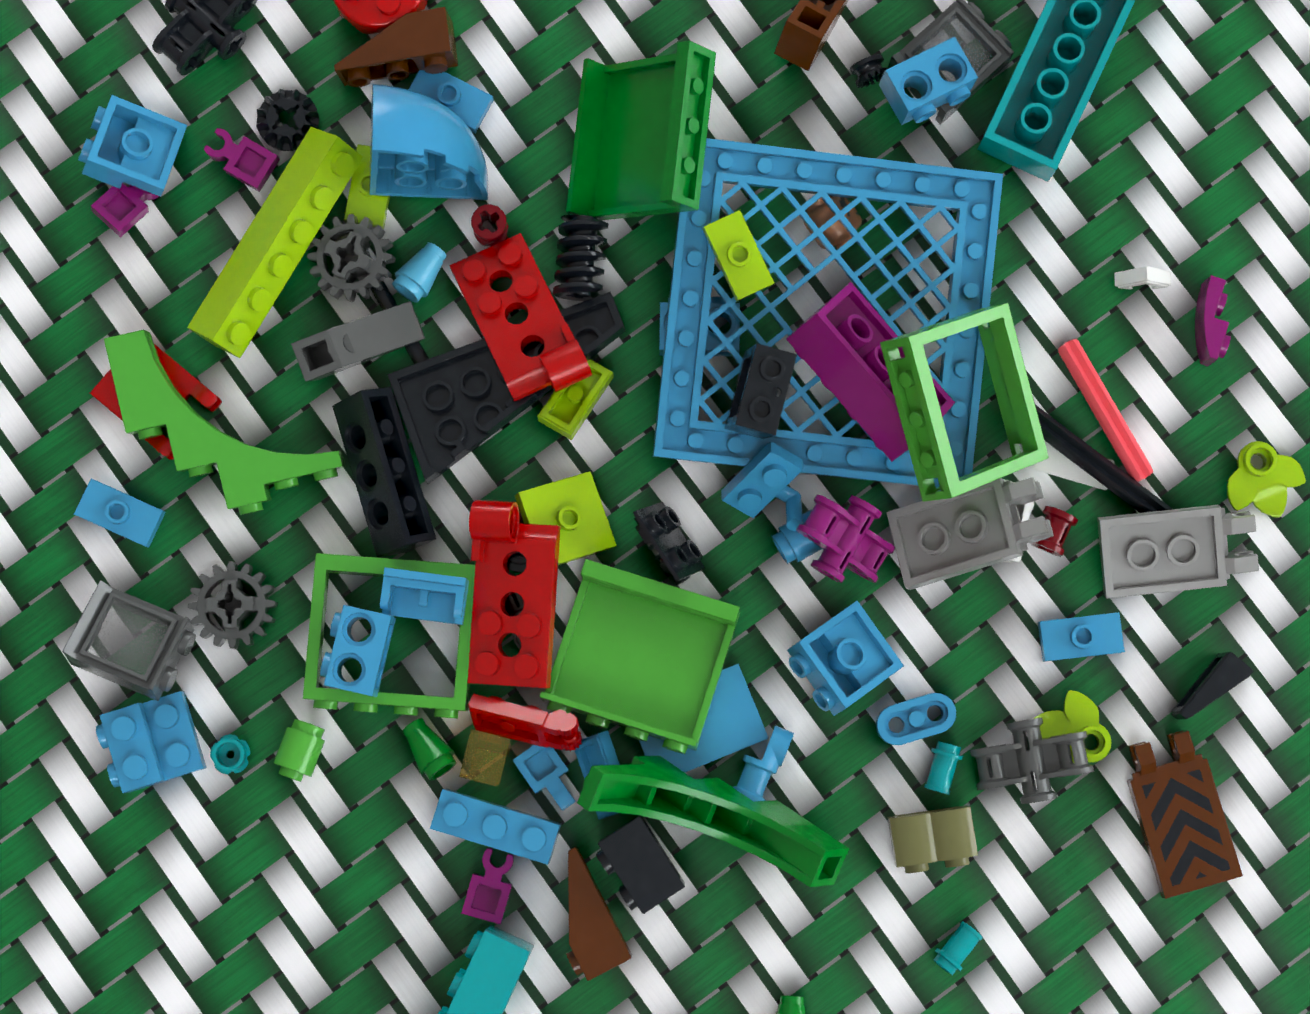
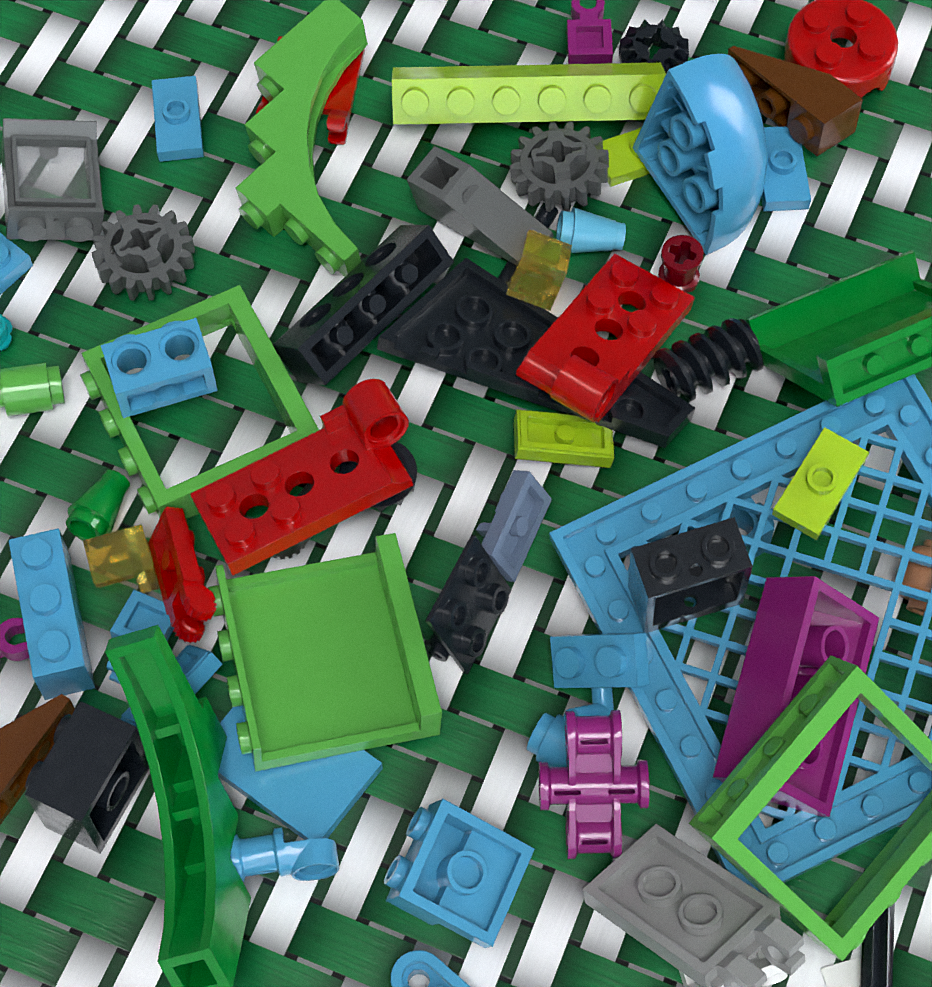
camera: 60 degrees right, 20 degrees down
dark azure hinge [380,567,469,625] -> none
lime plate [515,471,617,565] -> none
none -> sand blue plate [476,470,552,582]
none -> clear yellow panel [506,230,572,311]

